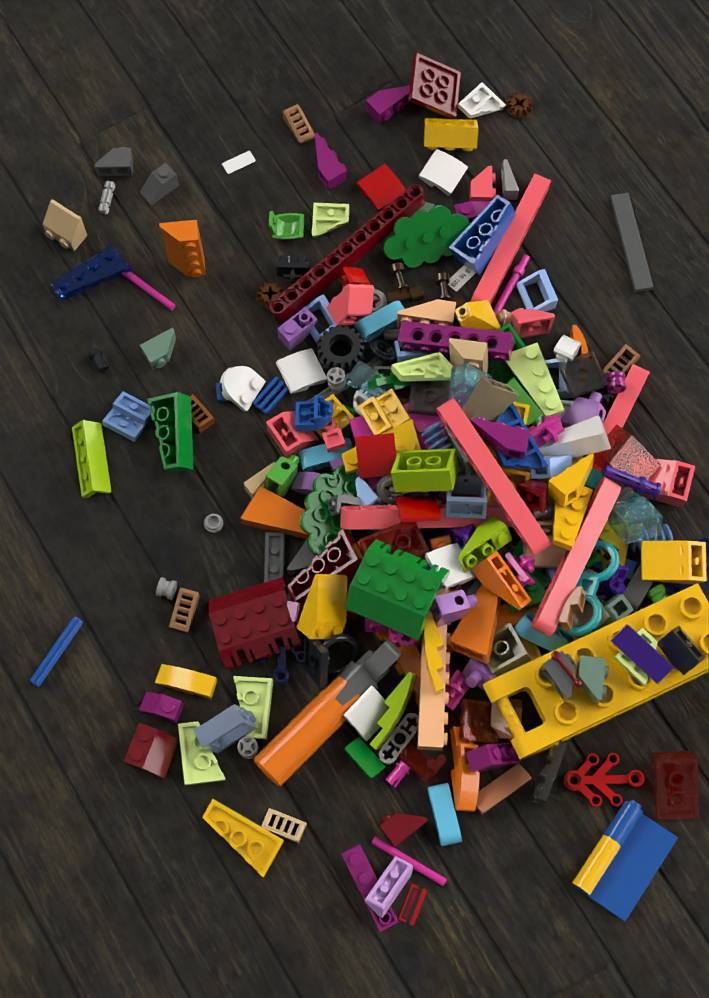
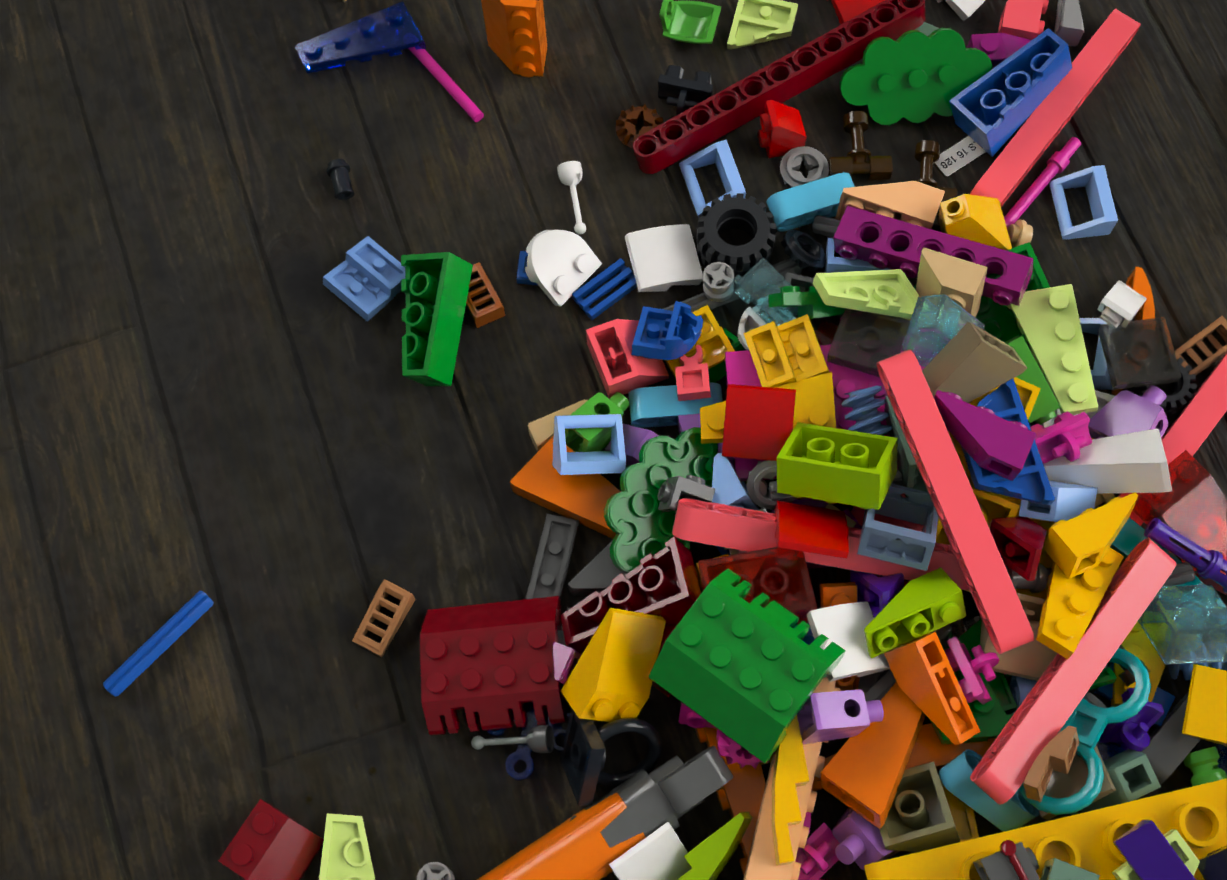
camera: 15 degrees right, 0 degrees up
lime panel [72,420,111,498] -> none
magenta slope [139,692,184,724] -> none
sand green slope [140,328,176,370] -> none
yellow slope [155,664,217,699] -> none
light grey wheel [156,577,177,600] -> none
sand blue window [193,704,257,754] -> none
light grey plate [204,514,223,533] -> none
yellowish green wing [233,676,274,740] -> none
medium lavender slope [277,307,318,350] -> none
coral slope [326,284,374,325] -> none
coral slope [511,308,555,338] -> none
magenta wheel [606,371,626,393] -> none
none -> hinge [471,725,554,753]
none -> light blue tile [552,414,626,475]
none -> white hinge [557,161,586,235]

